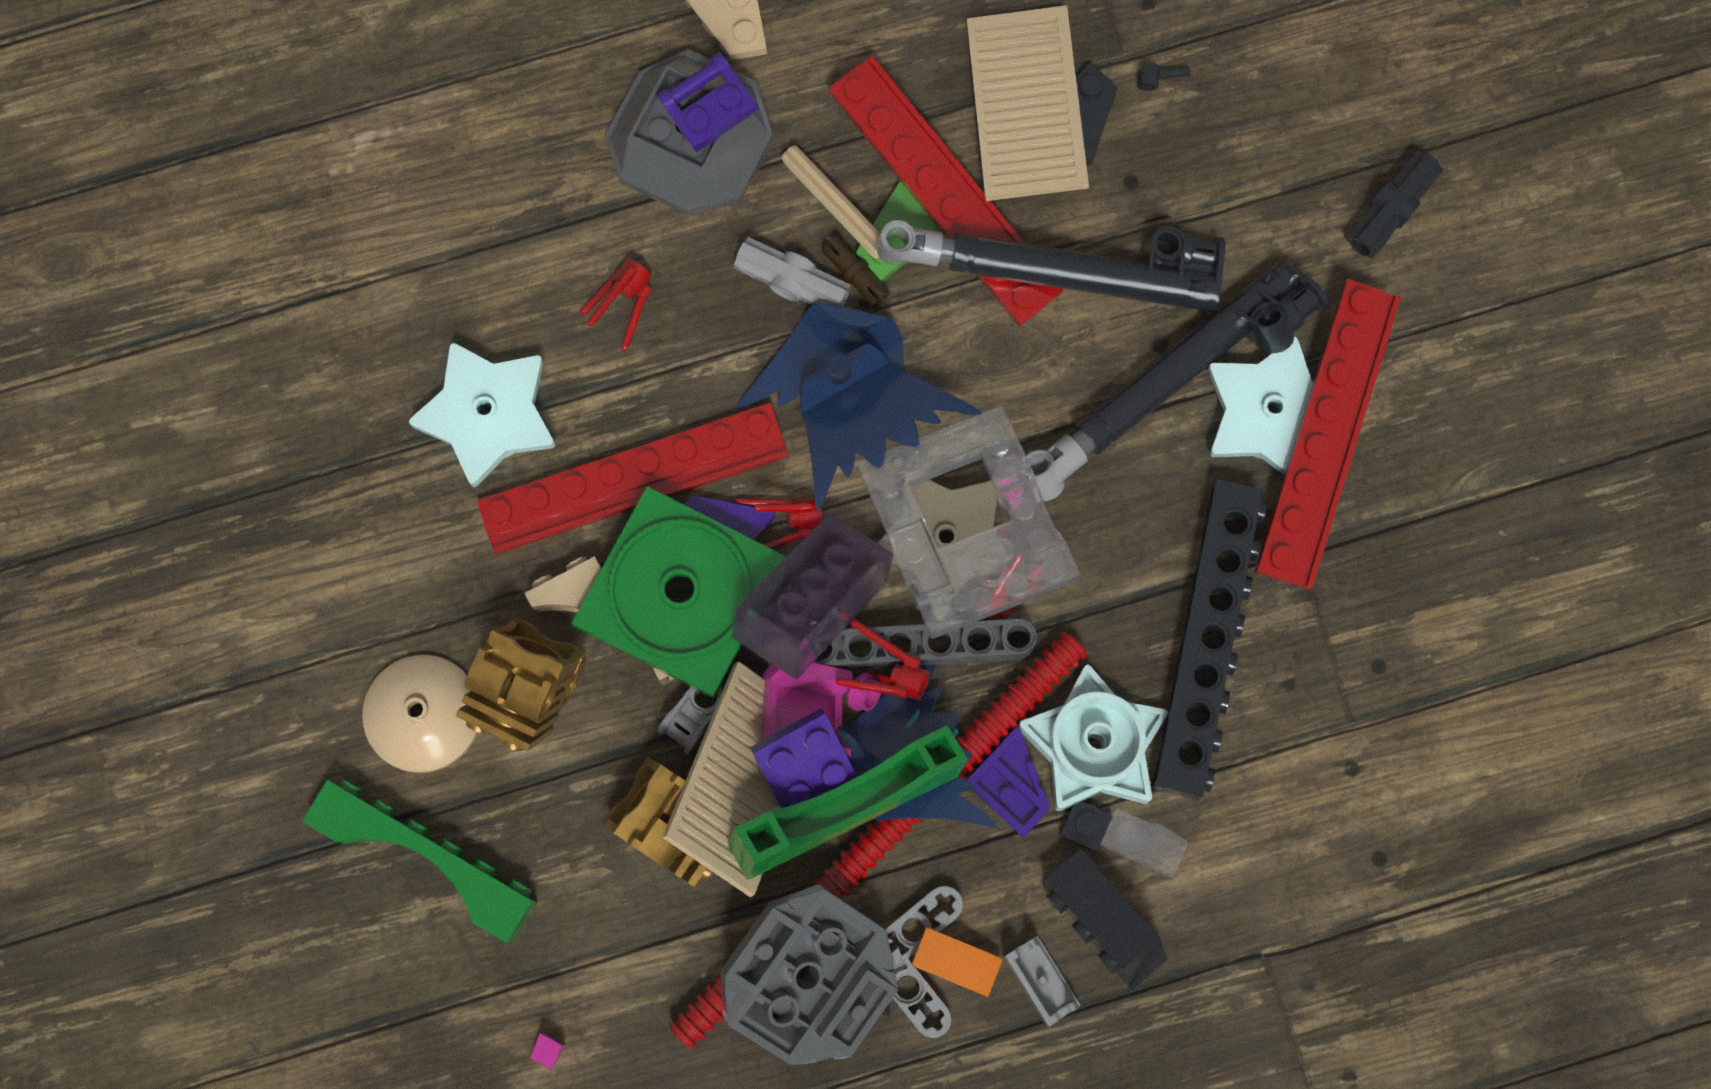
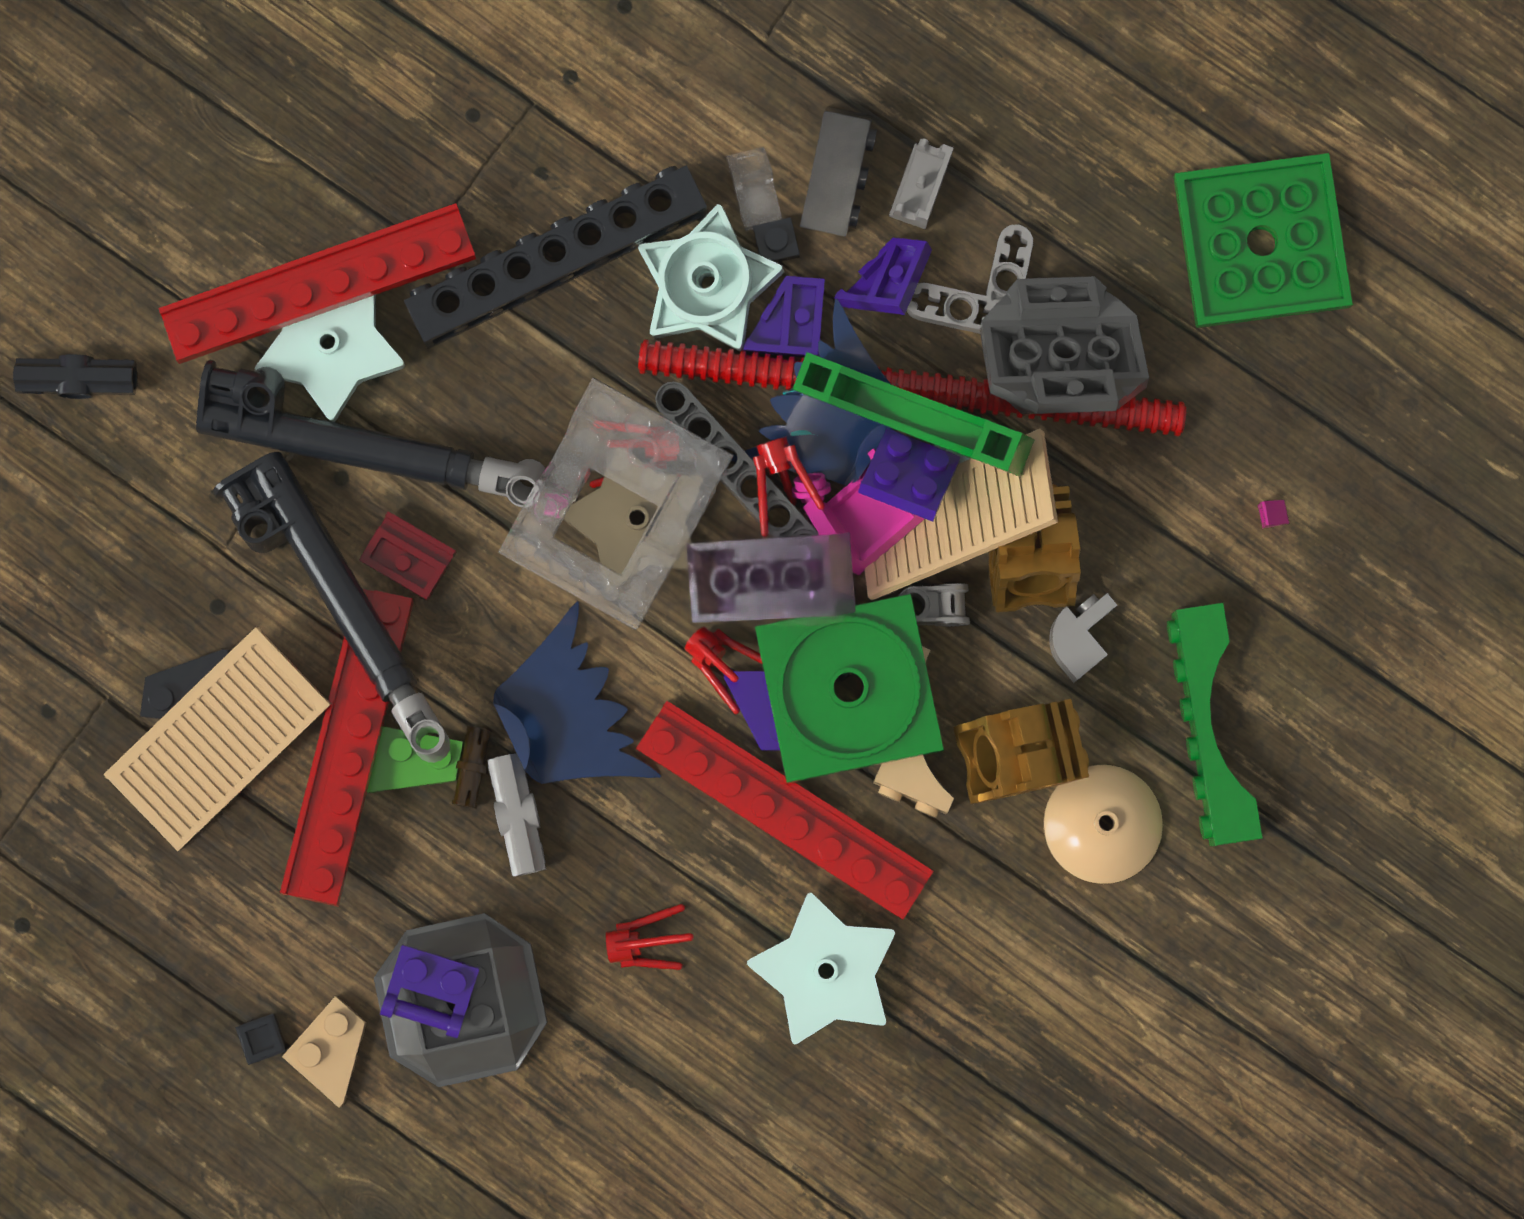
camera: 135 degrees left, 5 degrees up
tan axle [782,146,889,259] -> none
dark blue piece [801,343,983,511] -> none
orange slope [912,927,1003,997] -> none
black hand [1137,63,1190,91] -> none
none -> dark red plate [359,511,457,601]
none -> dark purple wing [834,237,932,315]
none -> light grey brick [1049,593,1117,683]

